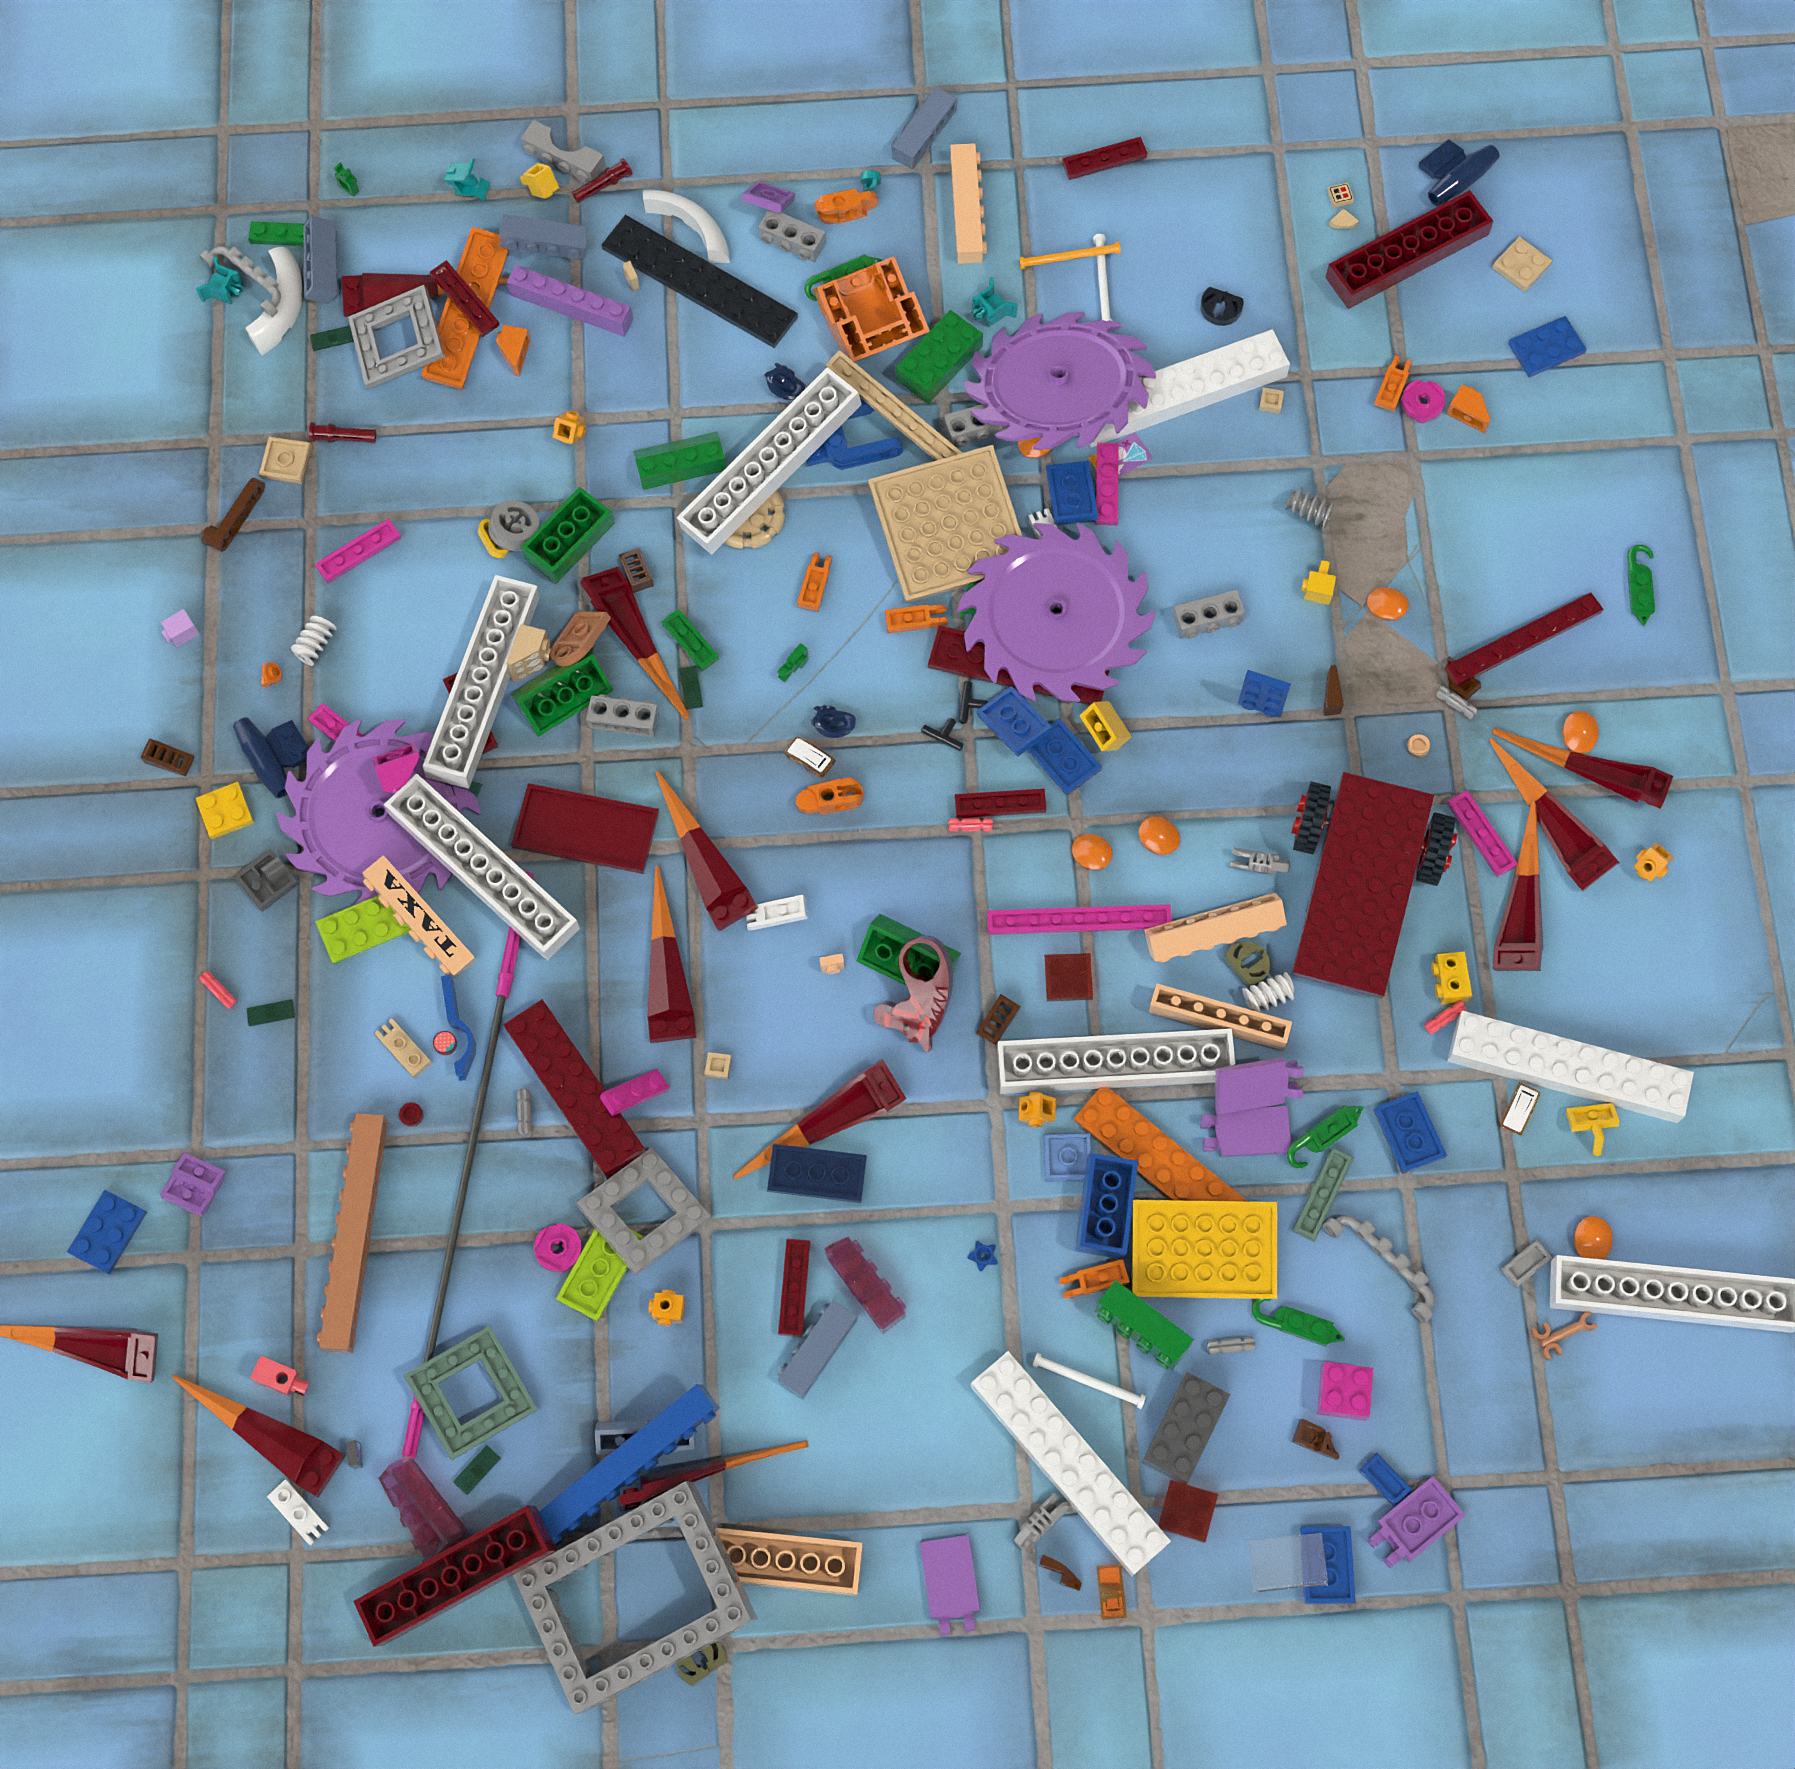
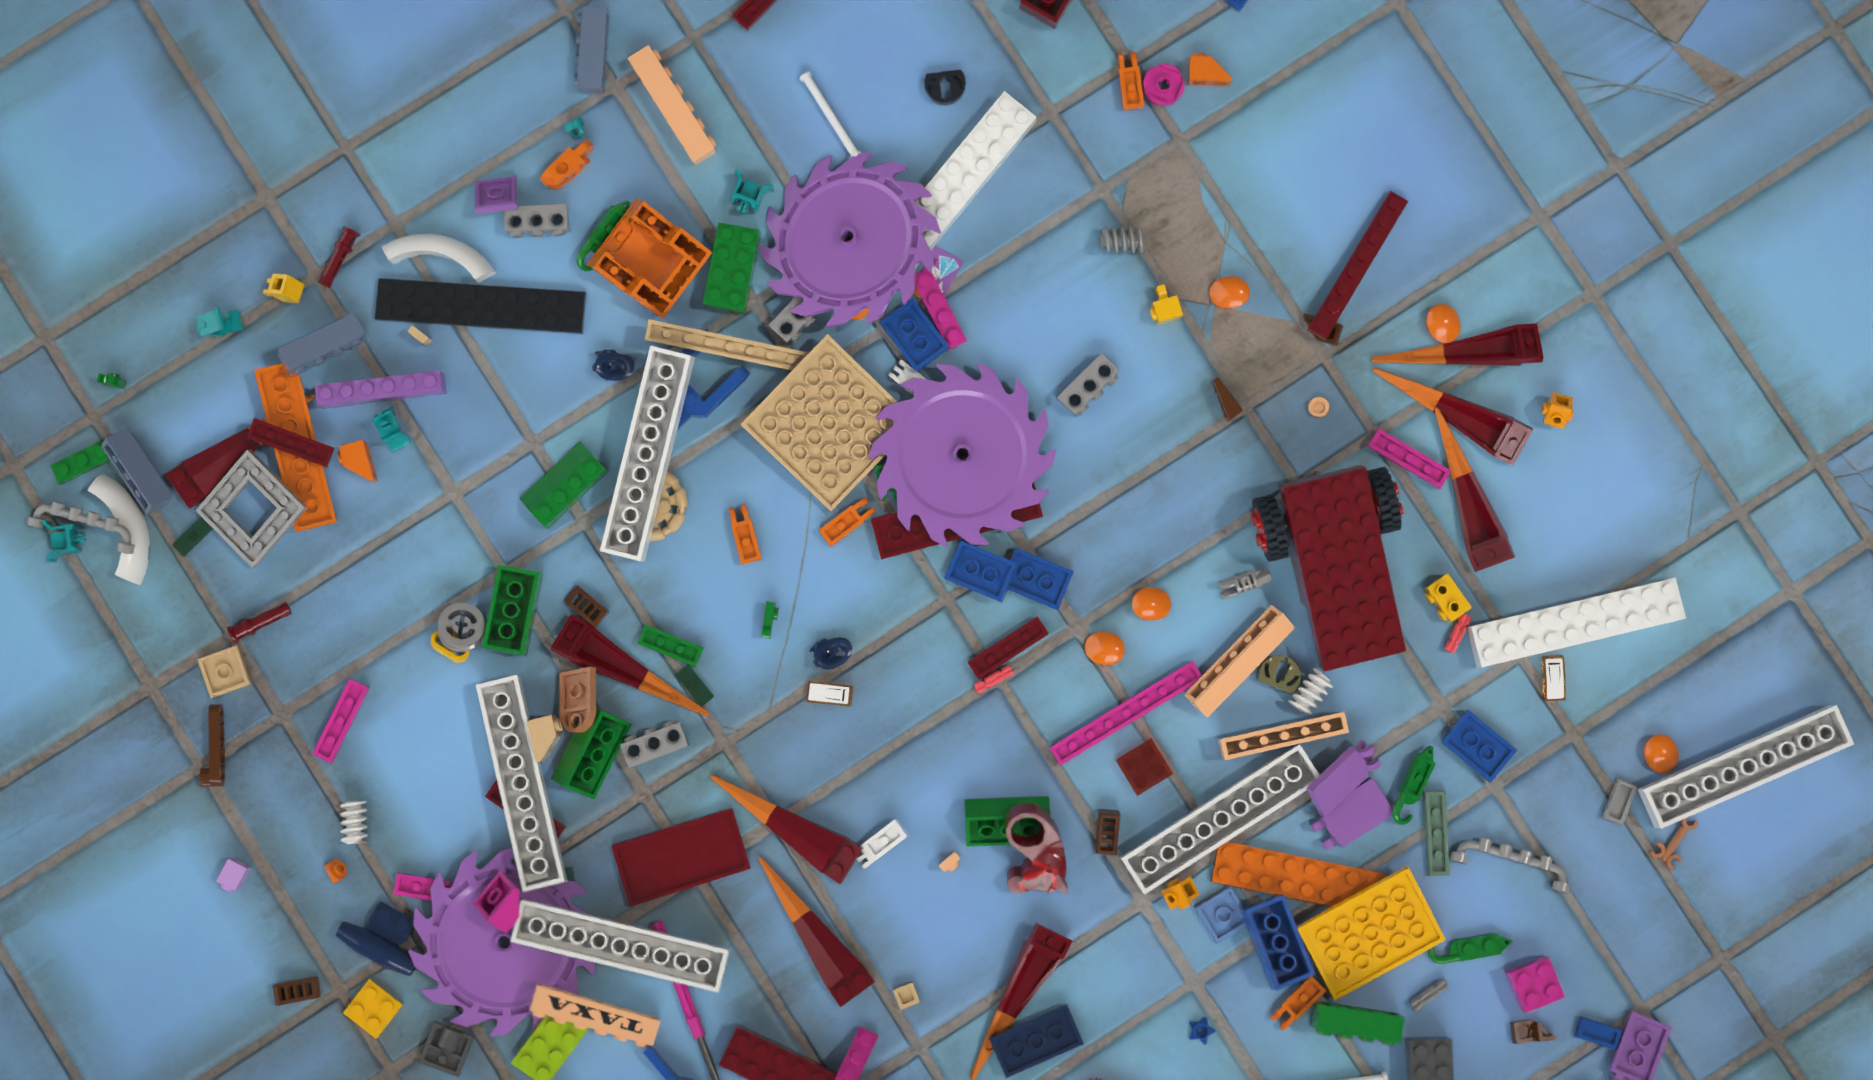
camera: 30 degrees left, 15 degrees up
light grey arch [520,120,606,182] -> none
light orange brick [553,411,586,444] -> none
orange piece [796,778,864,815] -> none
black piece [921,718,963,751] -> none
black piece [959,681,988,724] -> none
light orange bar [1019,241,1121,270] -> none
yellow brick [1079,701,1132,752] -> none
blue plate [1238,670,1291,718] -> none
tan tile [1259,387,1284,414] -> none
light grey axle [1436,686,1478,719] -> none
yellow plate [1566,1103,1620,1156] -> none
green plate [1627,544,1655,626] -> none
none -> teal piece [372,407,411,453]

